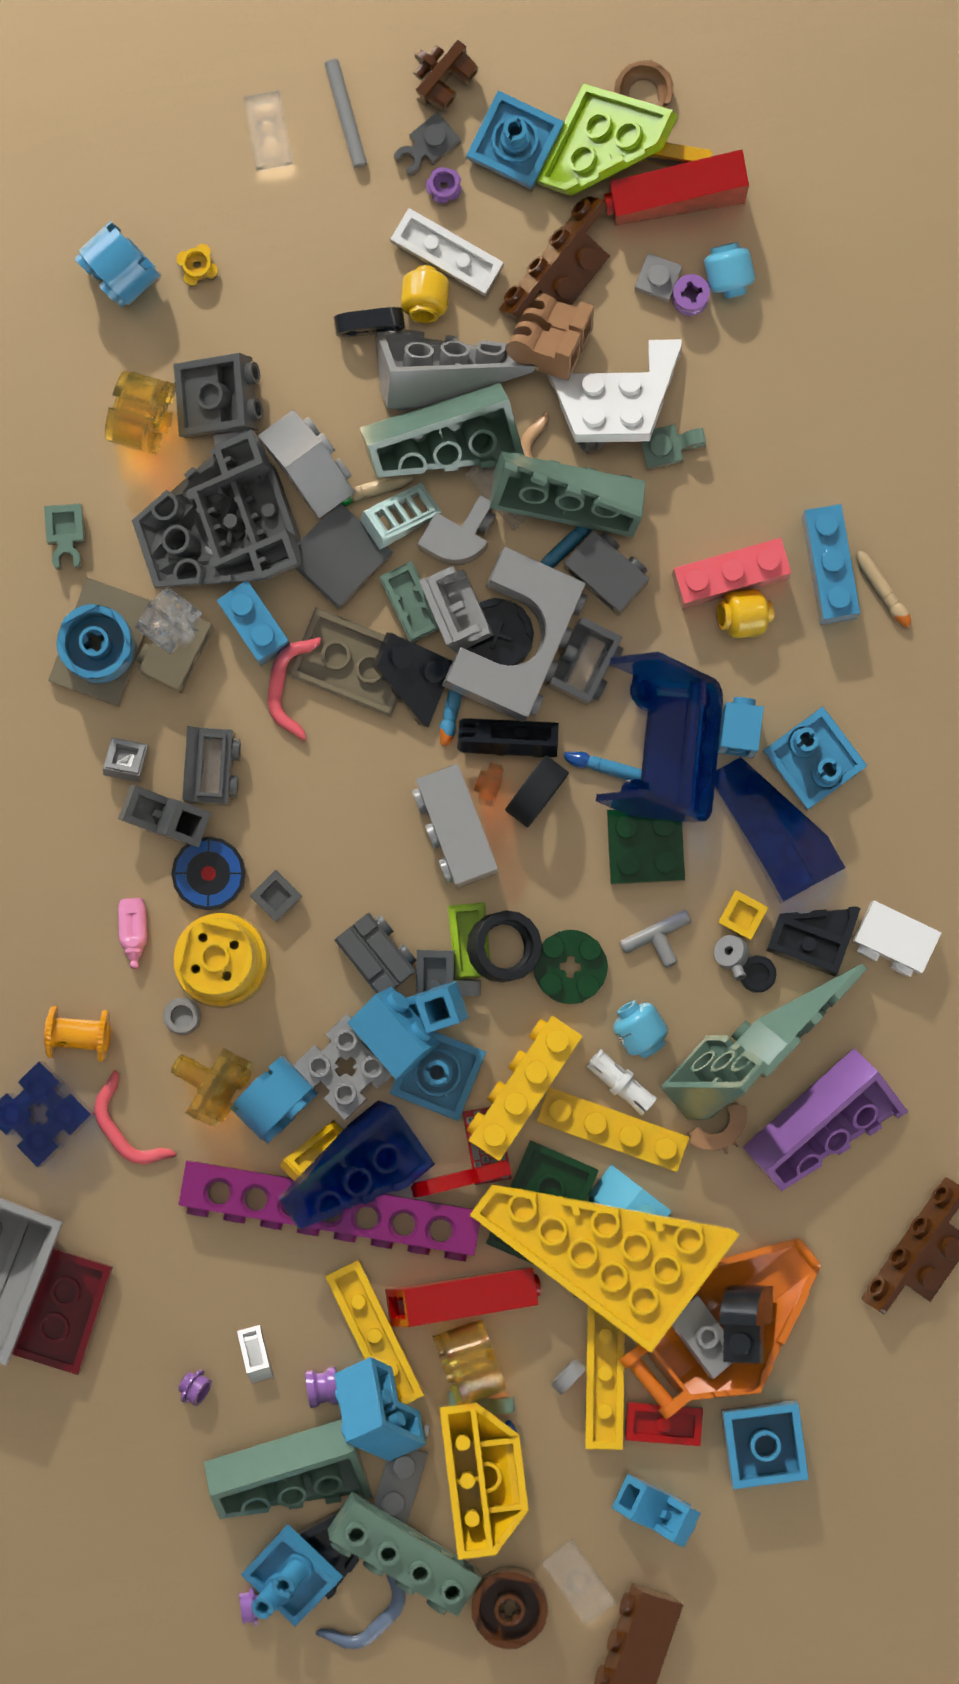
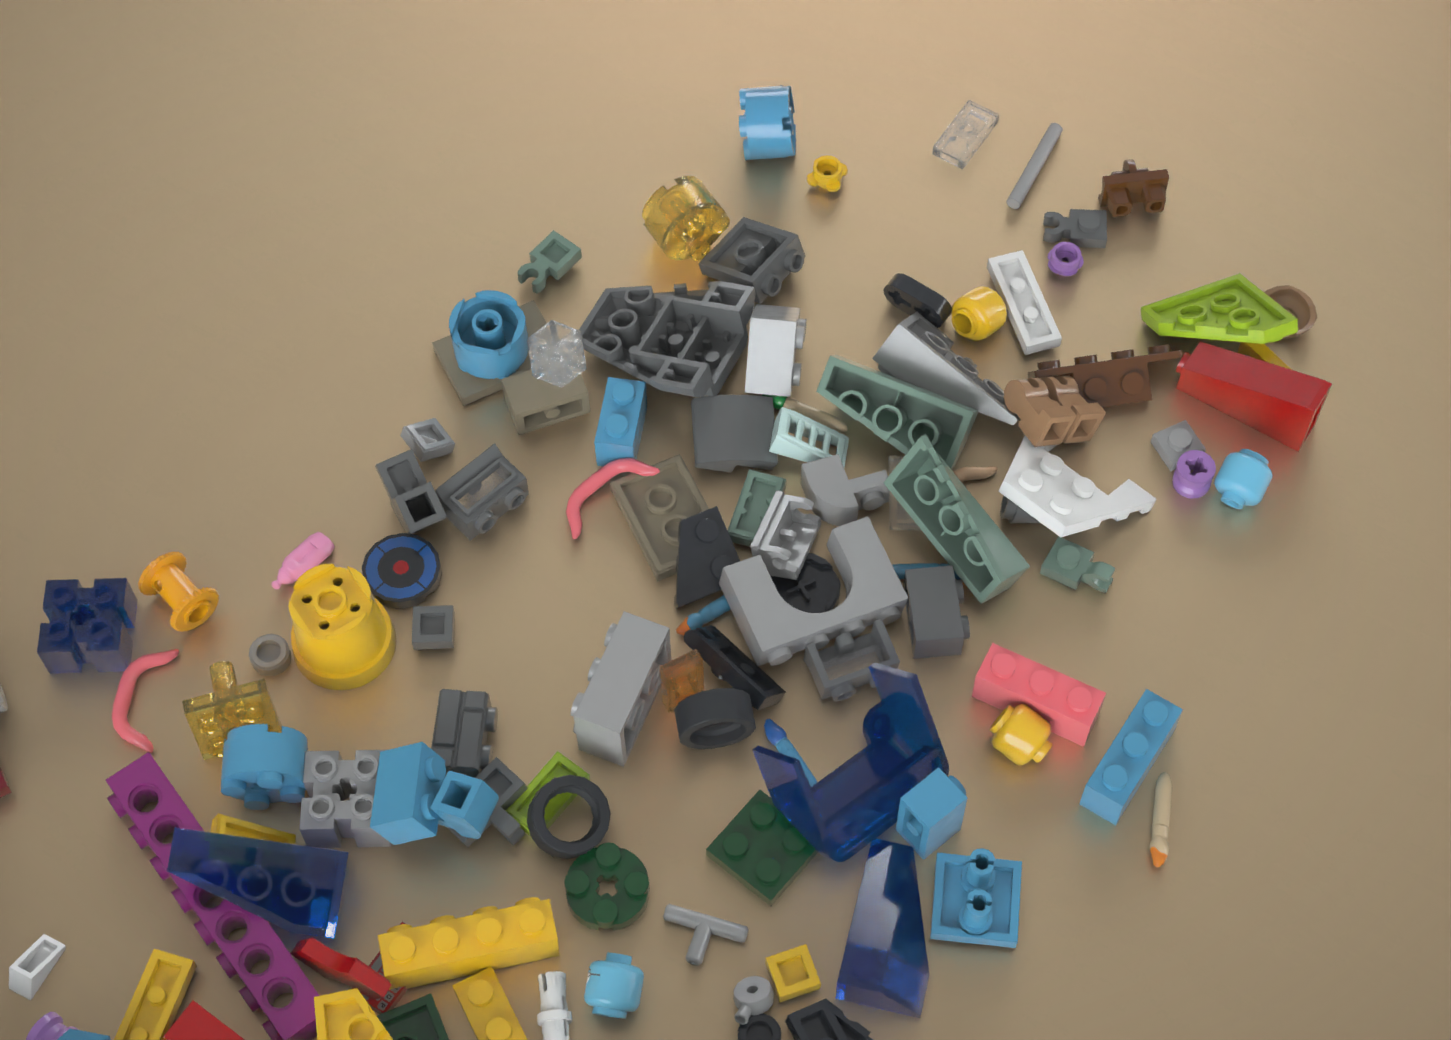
camera: 35 degrees right, 25 degrees down
dark azure plate [389,1031,486,1121] -> none
dark azure plate [466,91,564,190] -> none

